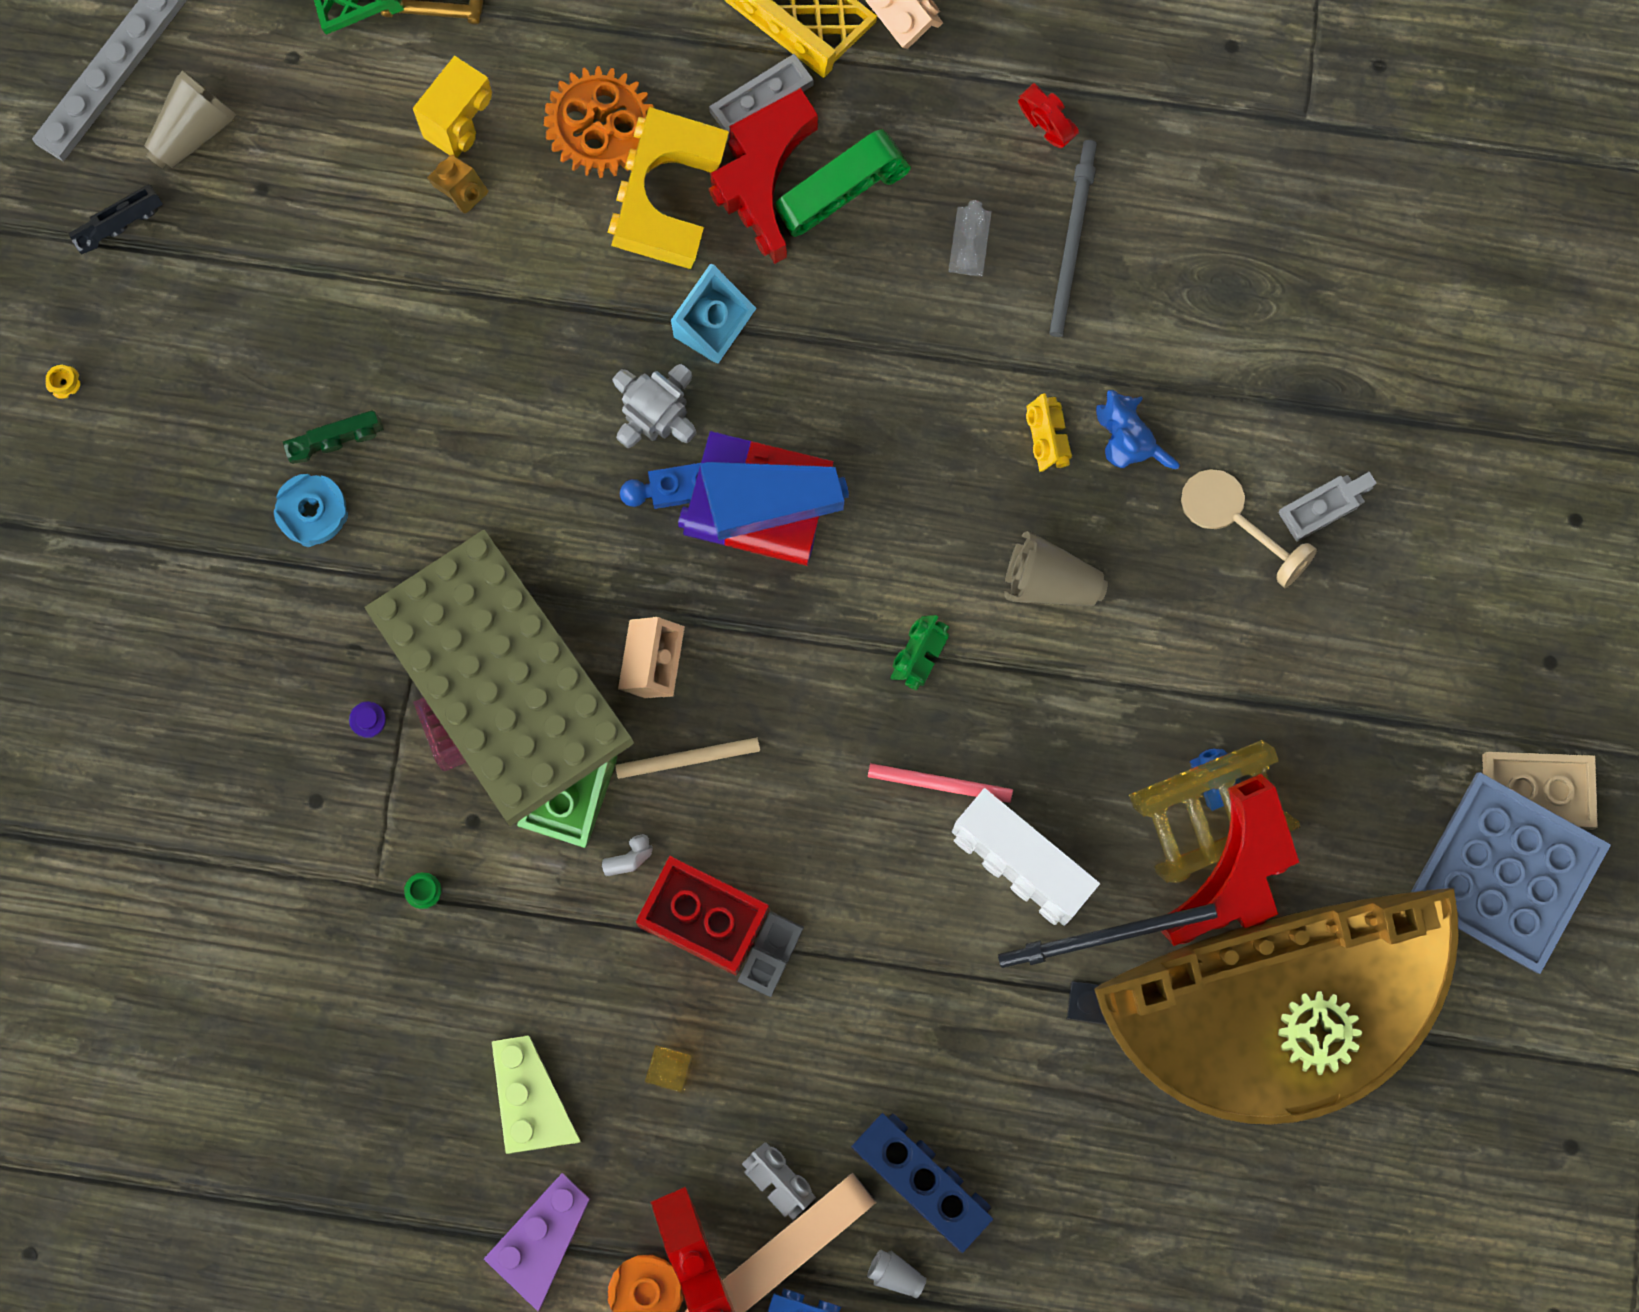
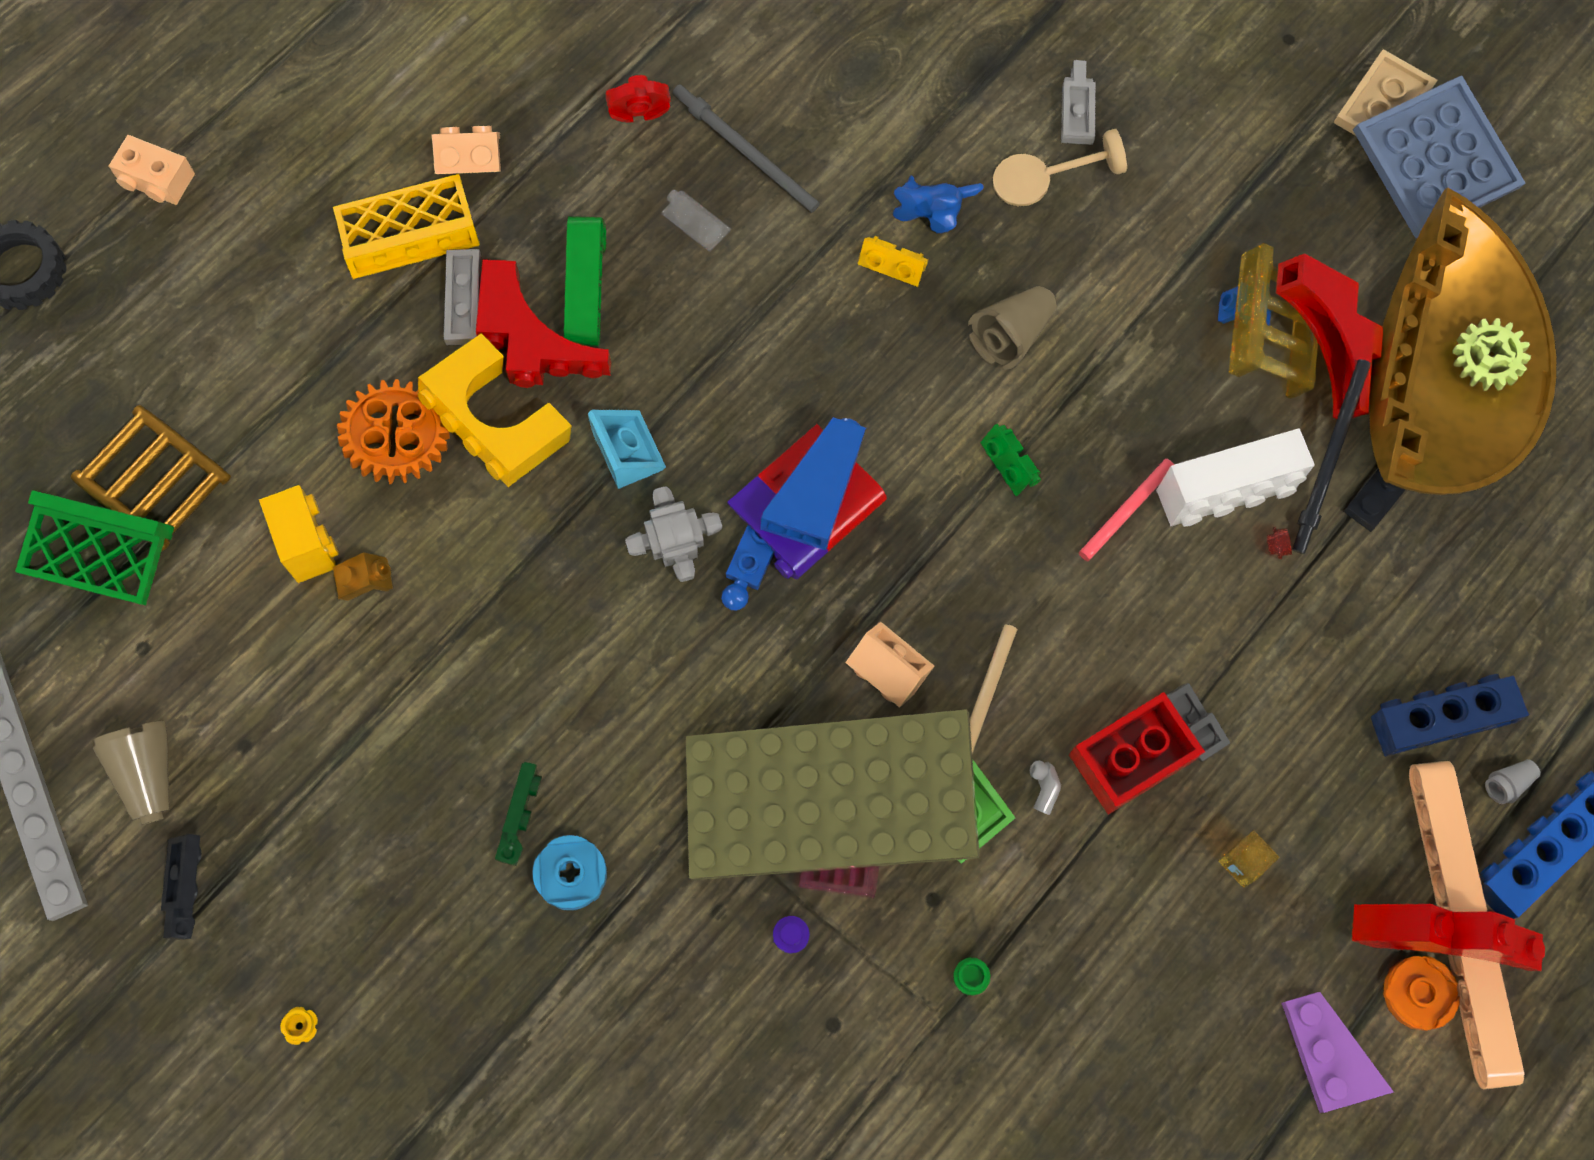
camera: 60 degrees left, 5 degrees down
yellowish green wing [492,1036,581,1154] -> none
light grey hinge [742,1142,816,1220] -> none
none -> clear red plate [1266,526,1292,559]

